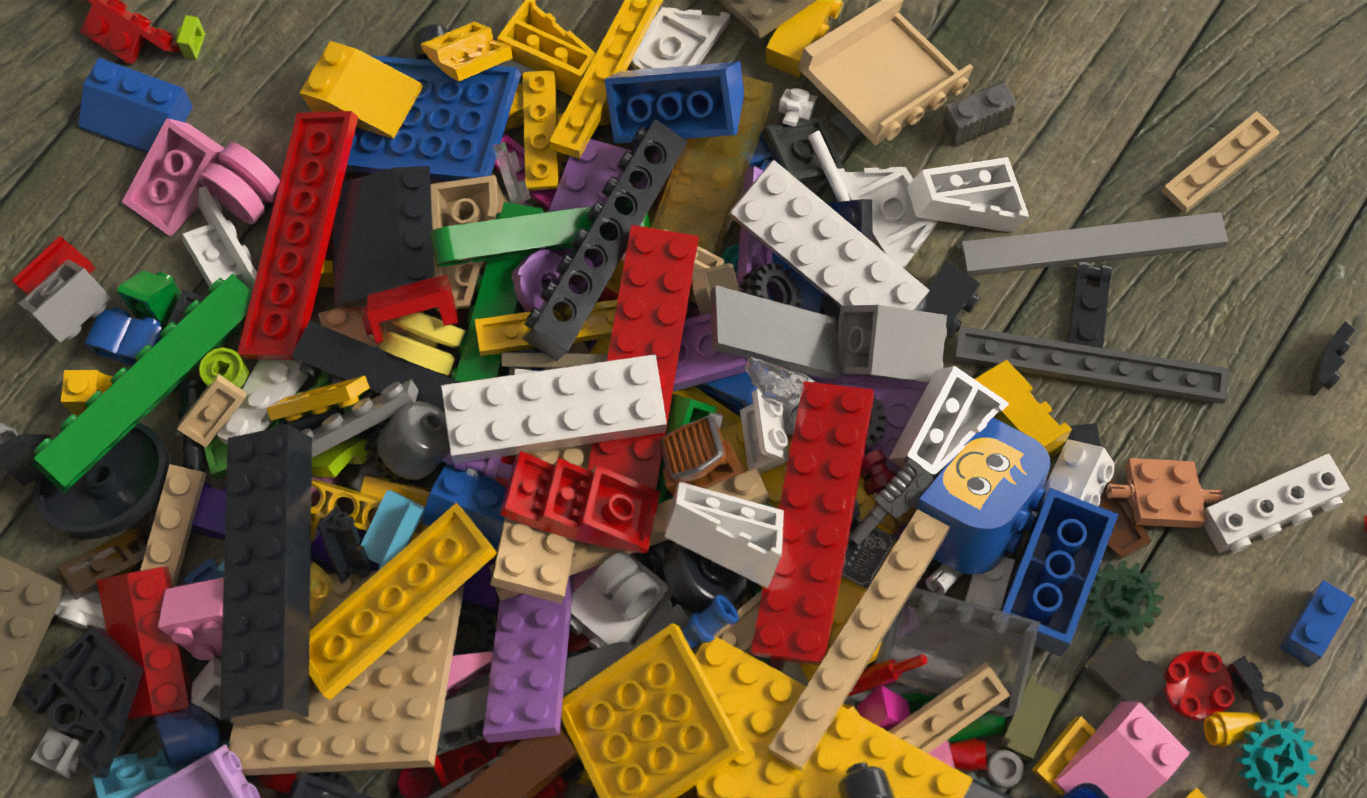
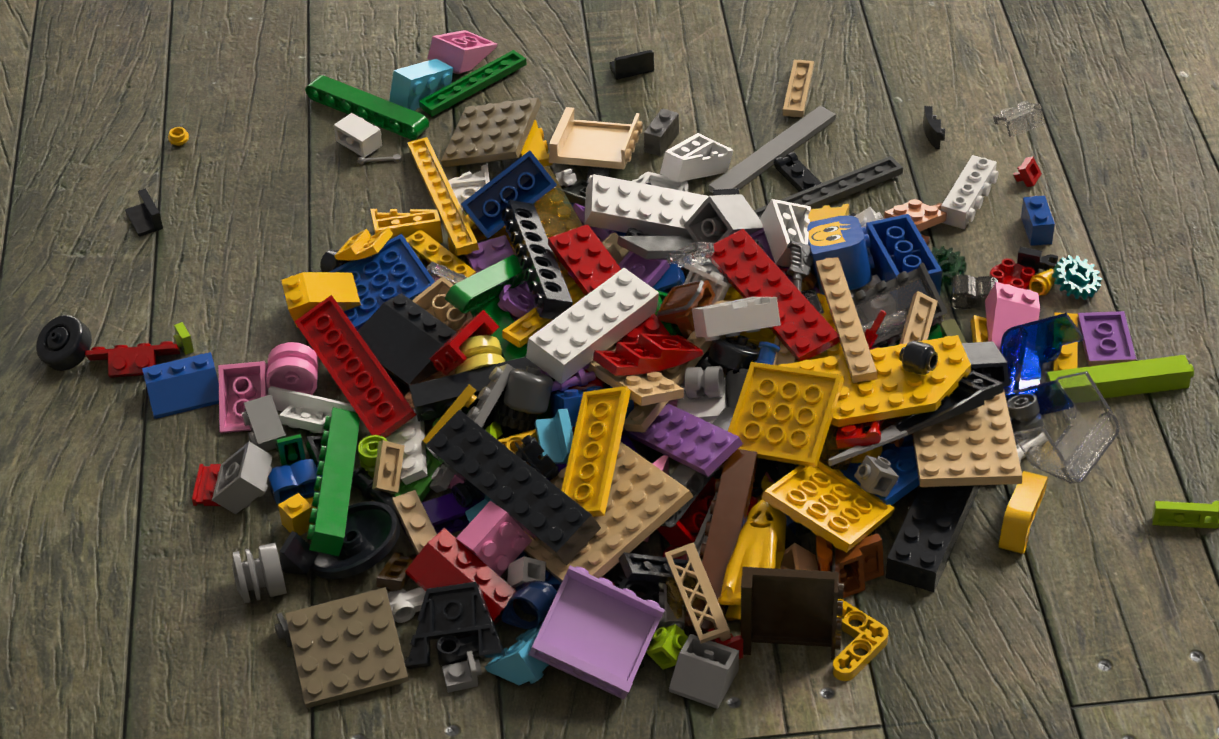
camera: 40 degrees left, 25 degrees down
none -> light grey brick [241,395,286,451]

